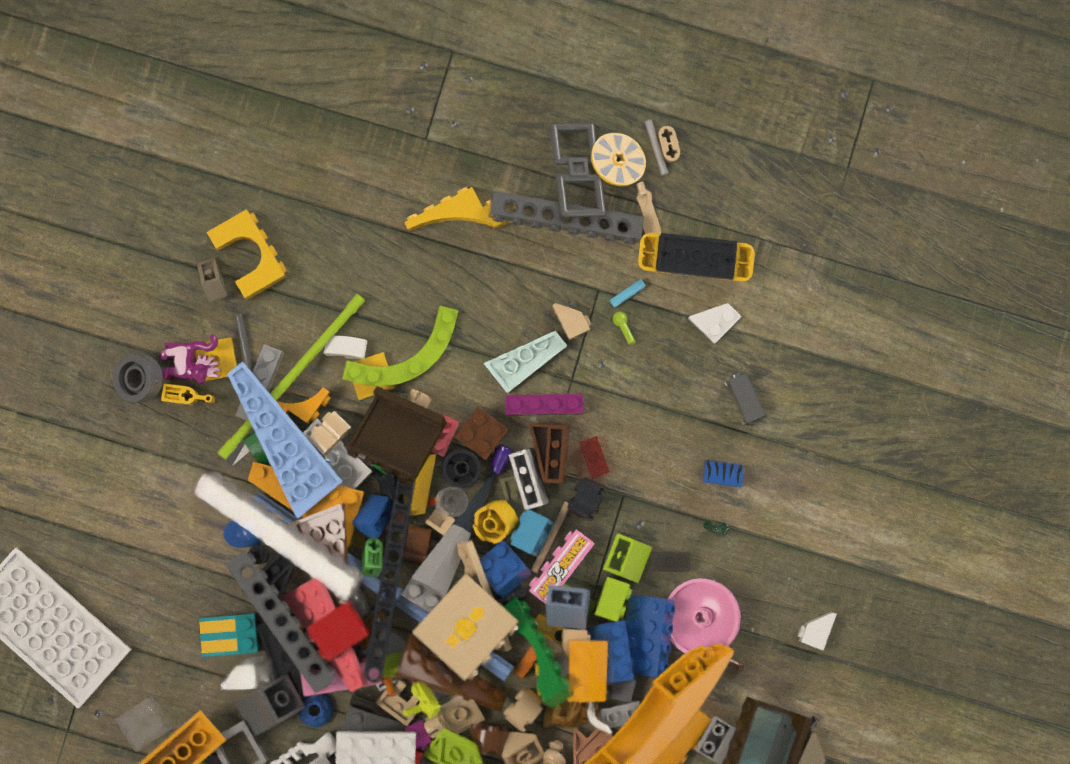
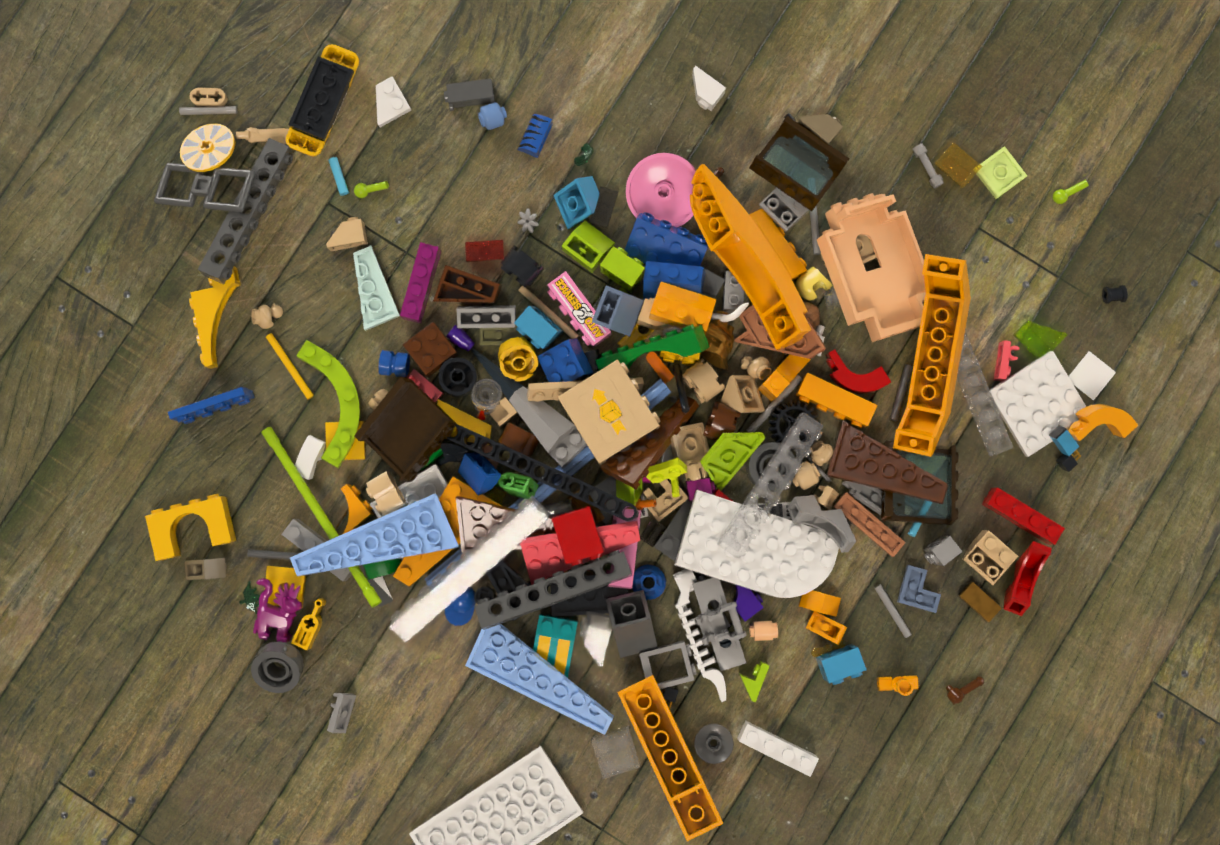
camera: 70 degrees left, 0 degrees up
none -> blue plate [168,387,255,424]
none -> clear green piece [239,581,260,614]
none -> tan animal [251,303,283,329]
none -> yellow bar [266,333,314,400]
none -> light grey plate [327,693,356,733]
none -> blue wheel [379,350,410,378]
none -> light blue wing [465,624,614,735]
none -> medium blue head [478,102,507,130]
none -> light grey plant [517,208,538,233]
none -> dark azure slope [553,176,600,229]
none -> black bar [673,364,690,413]

